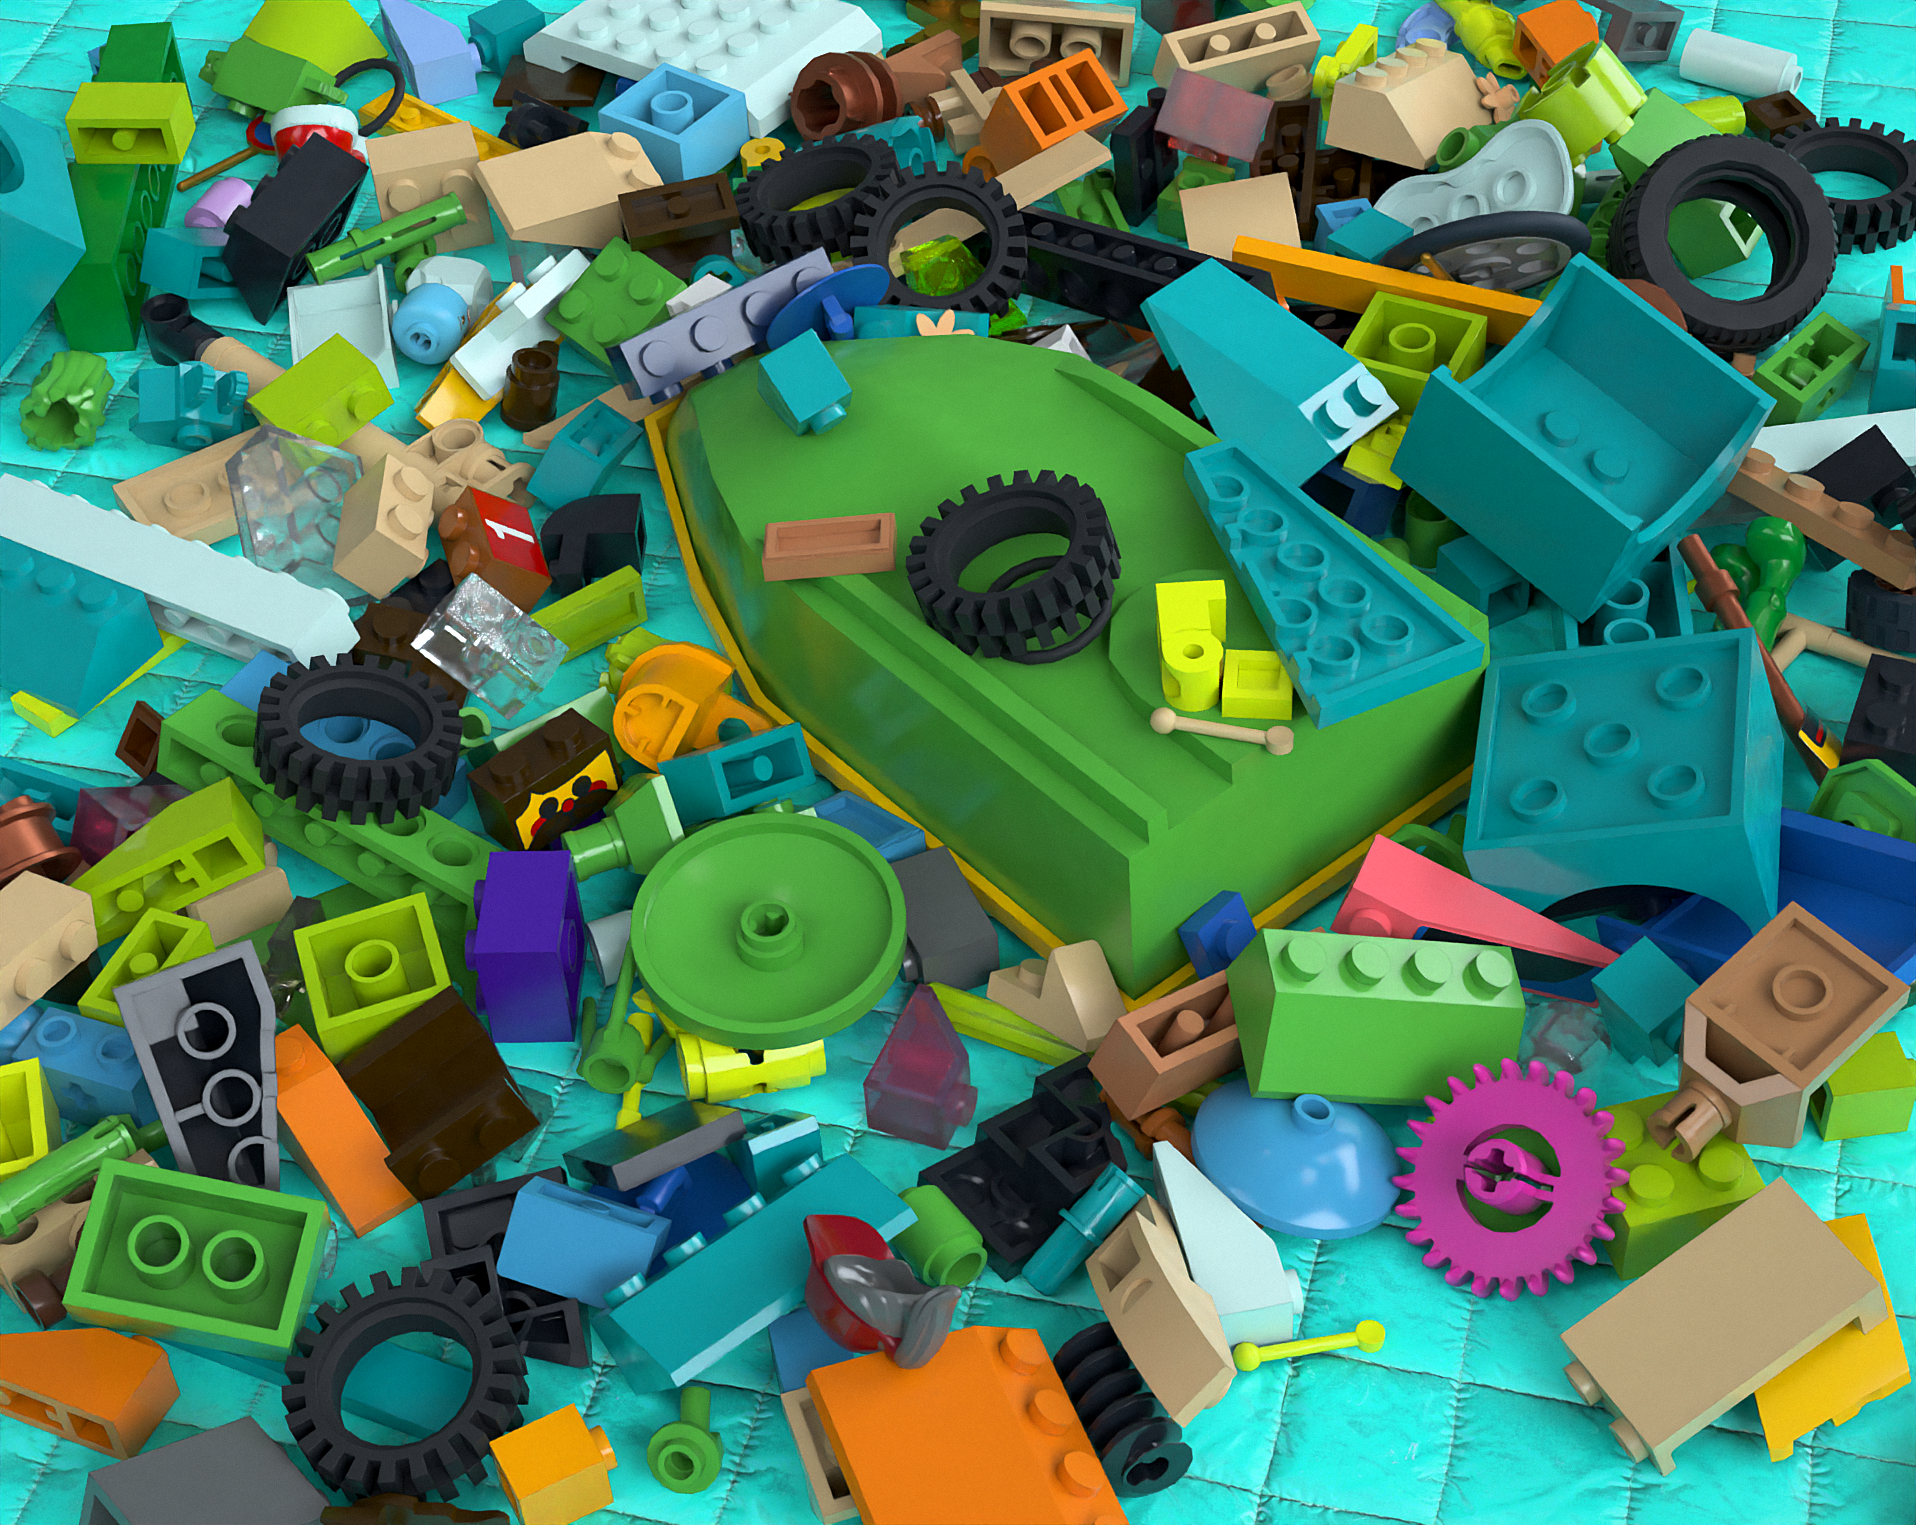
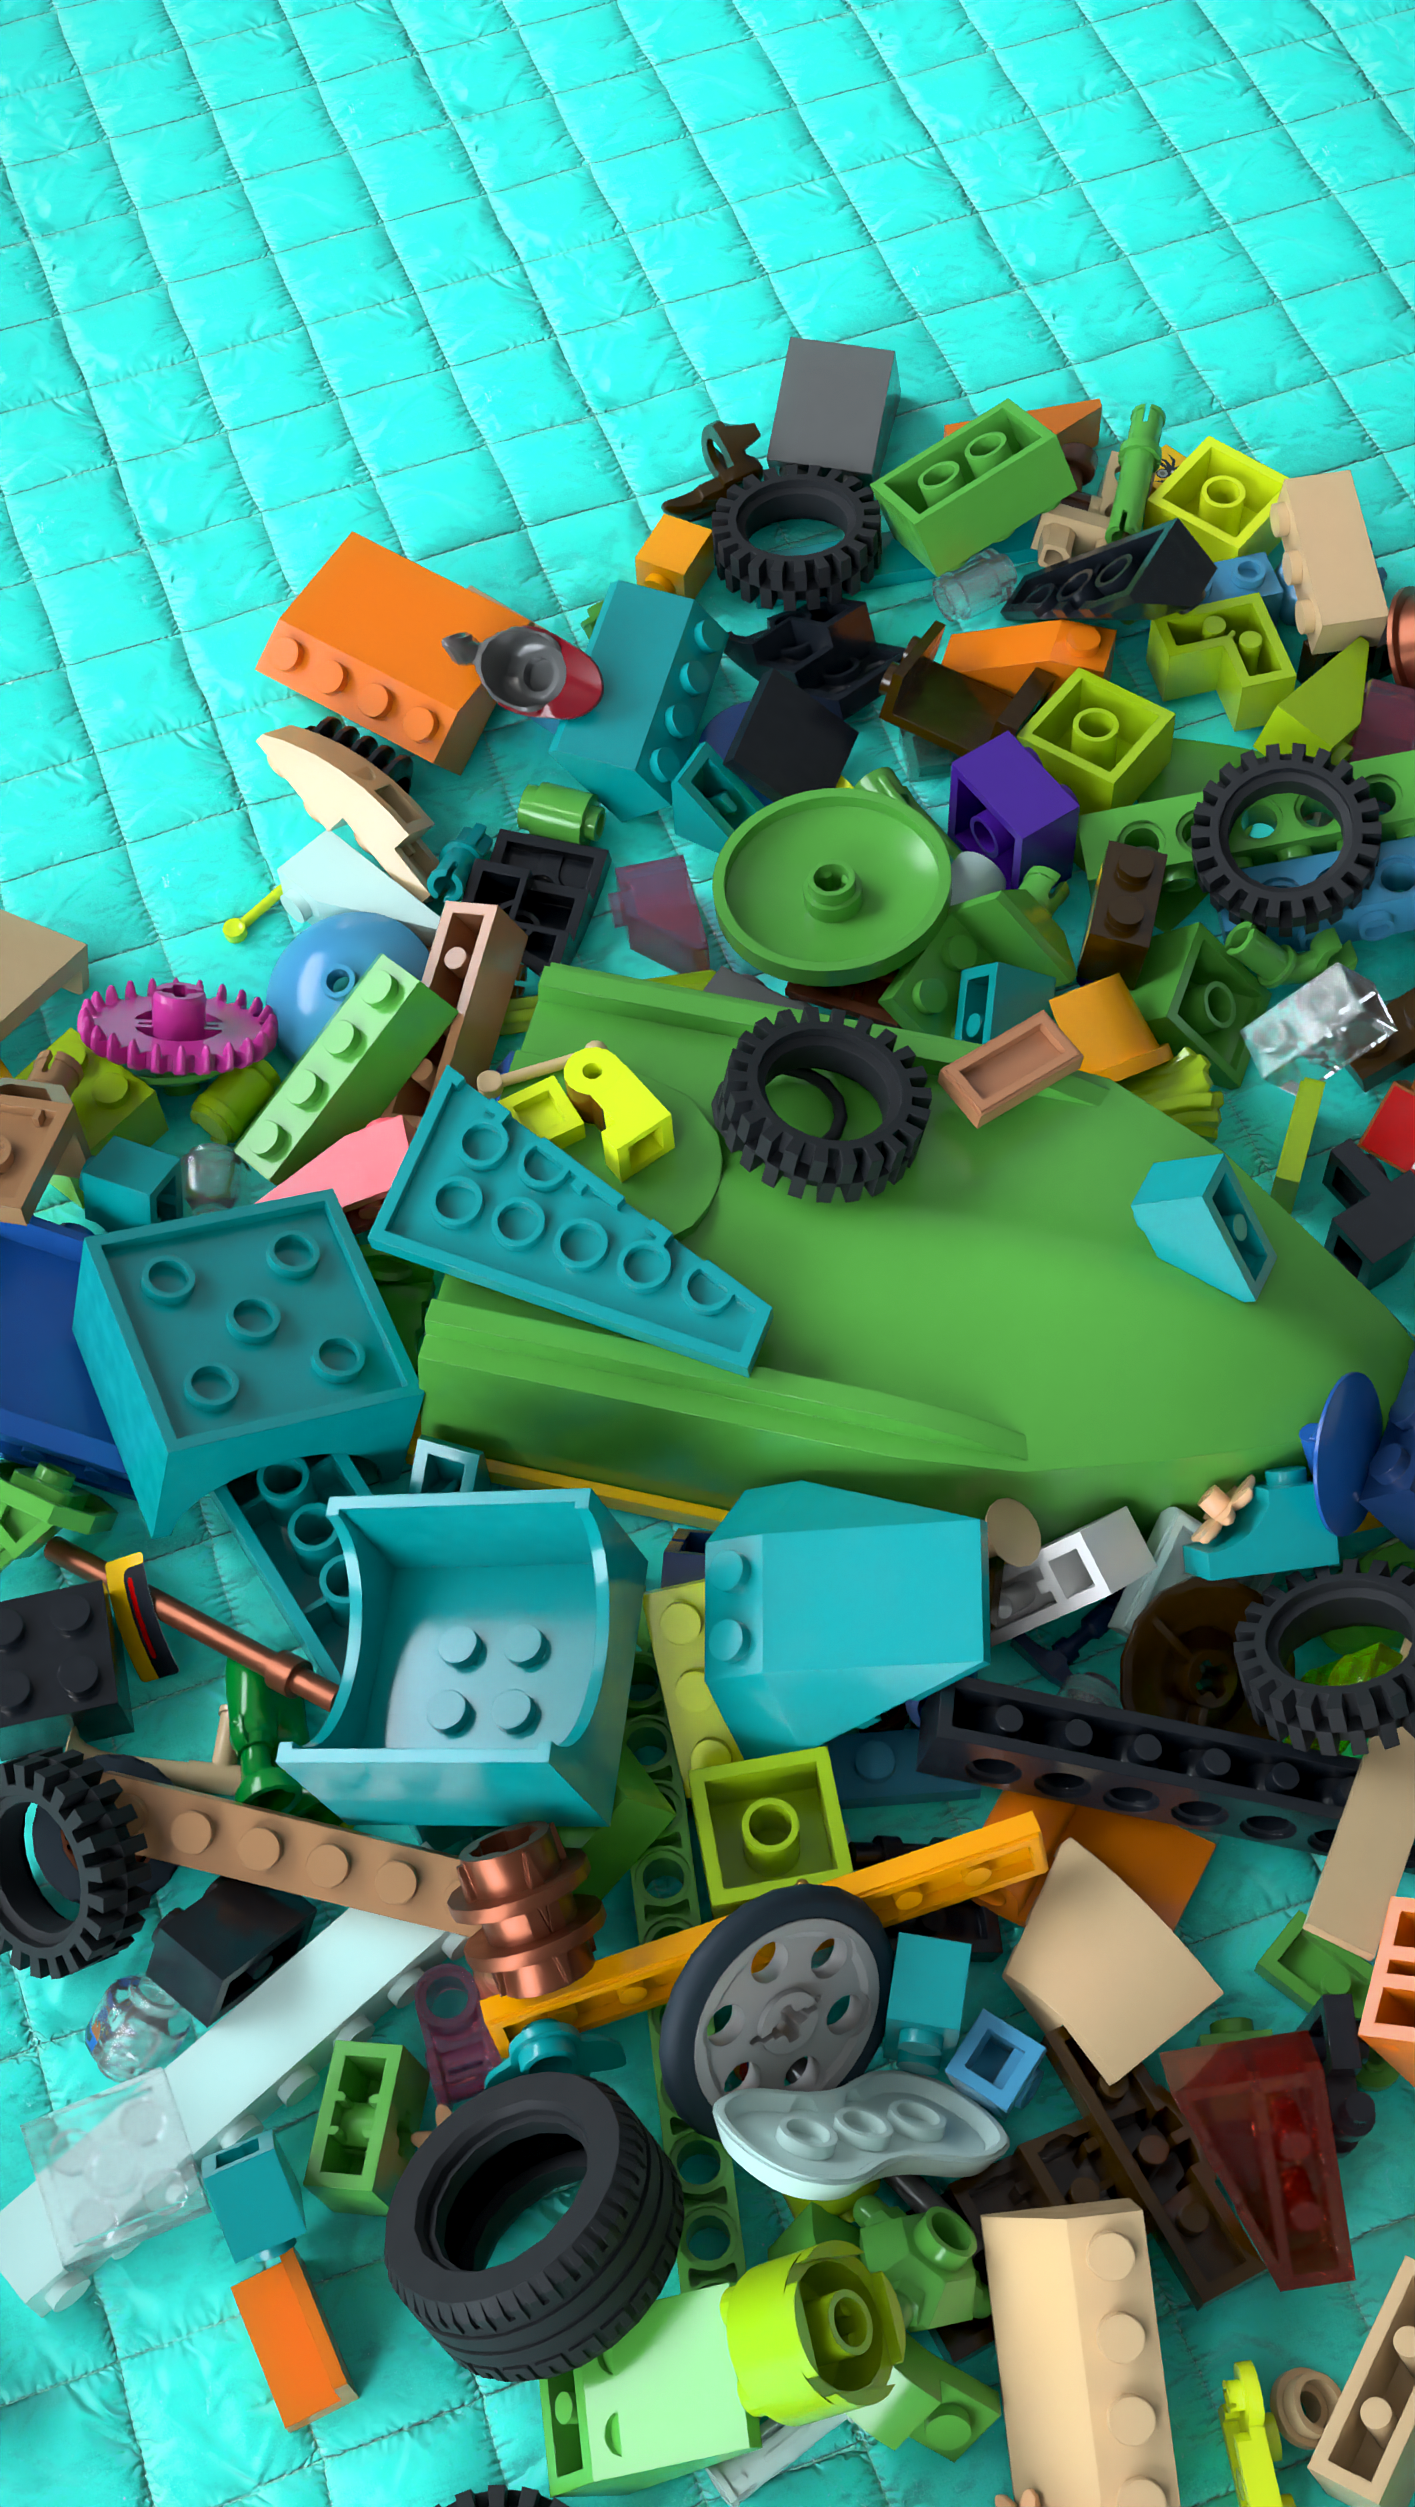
camera: 145 degrees right, 15 degrees up
clear smoke plate [261,895,326,1019] -> none
dark azure panel [496,1176,672,1310] -> none

